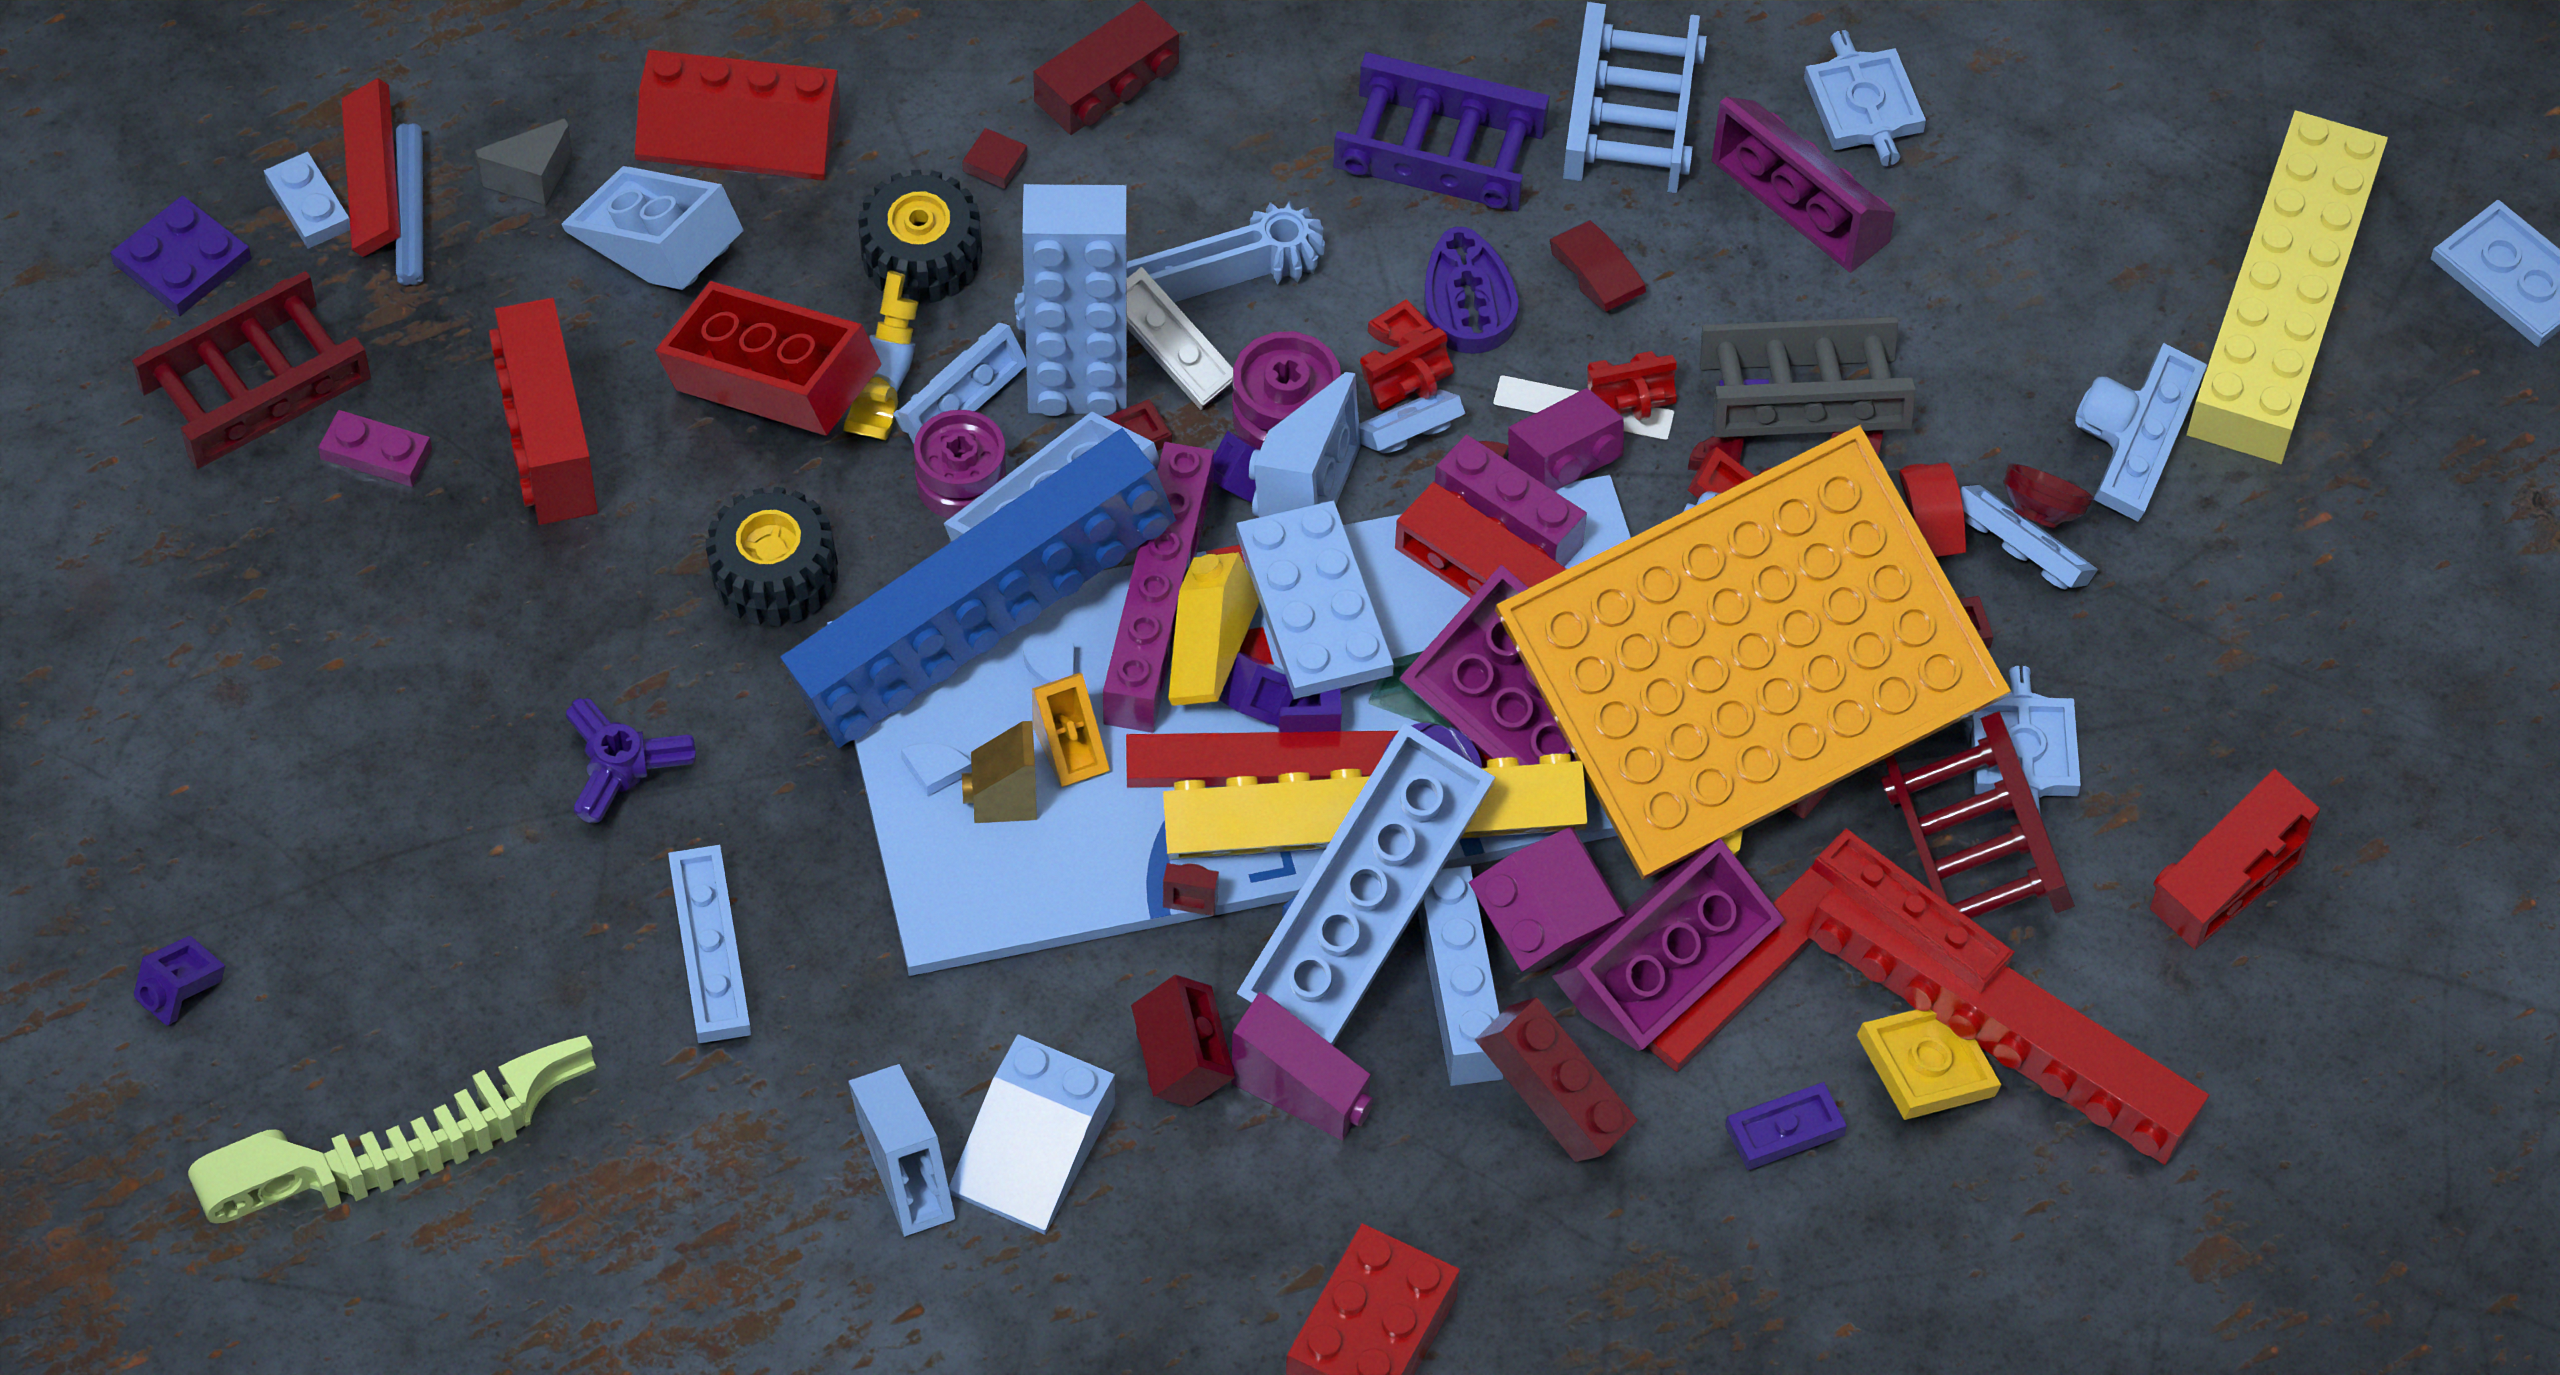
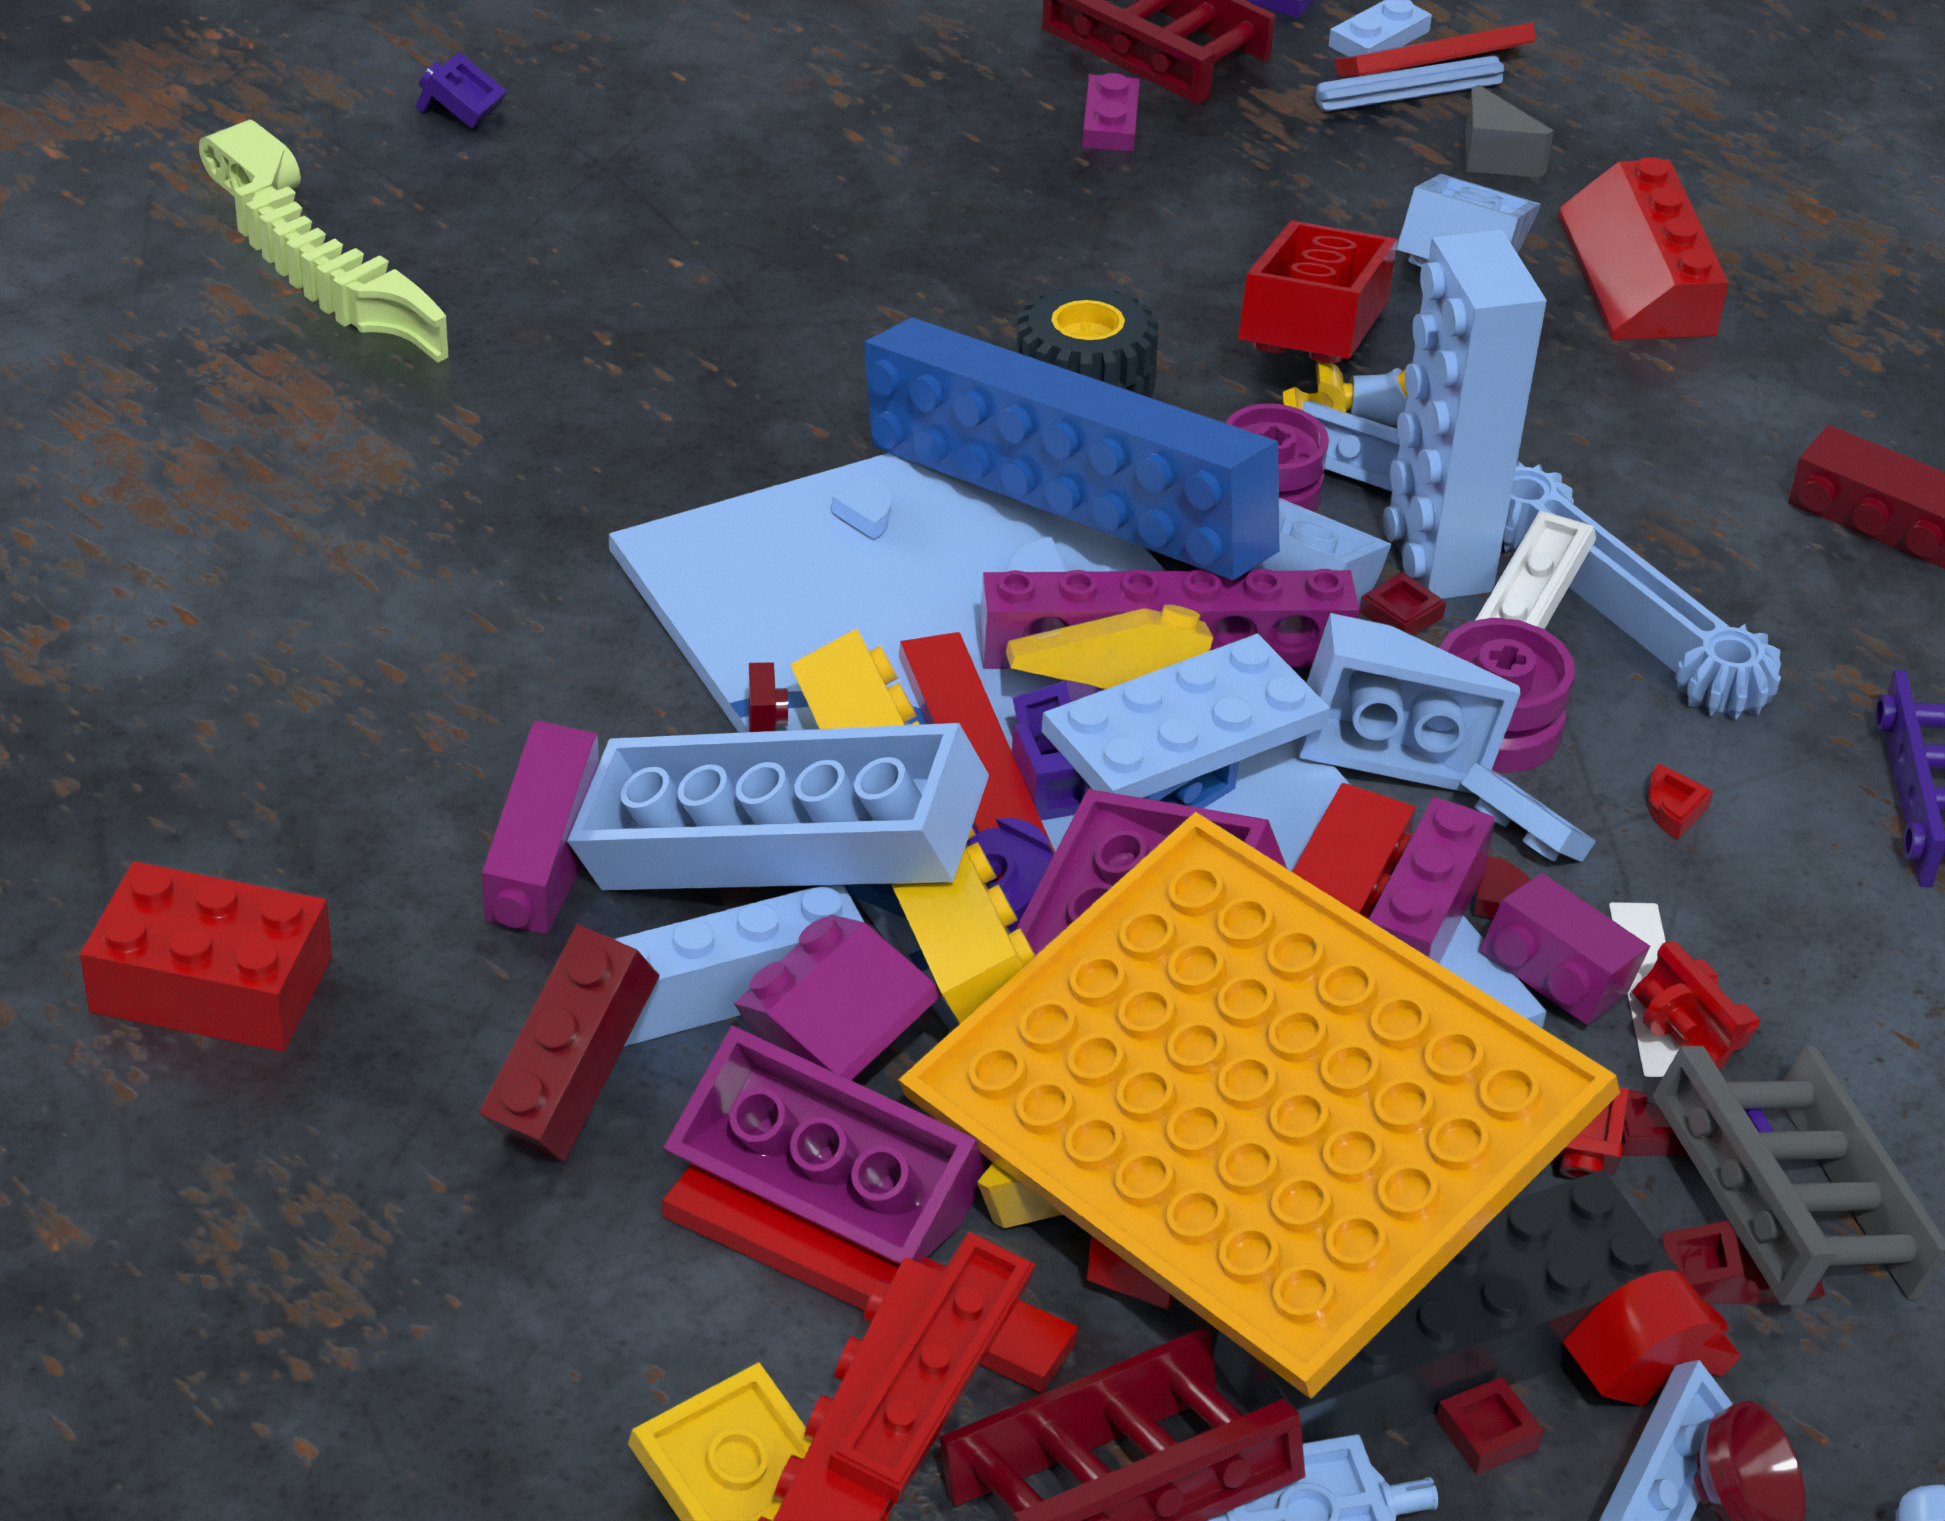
camera: 75 degrees right, 15 degrees down
red brick [488,297,598,525] -> none
dark purple bush [566,698,696,824] -> none
light blue plate [668,845,751,1044] -> none
light blue slope [849,1064,955,1237] -> none
black wheel [858,169,983,304] -> none
slope [949,1034,1115,1235] -> none
pearl gold slope [961,721,1037,823] -> none
dark red tile [962,128,1028,189] -> none
light orange slope [1032,672,1110,787] -> none
dark red brick [1131,974,1235,1107] -> none
red hips [1360,327,1454,411] -> none
dark purple piece [1424,226,1518,354] -> none
dark red slope [1550,220,1646,312] -> none
dark purple plate [1725,1082,1847,1171] -> none

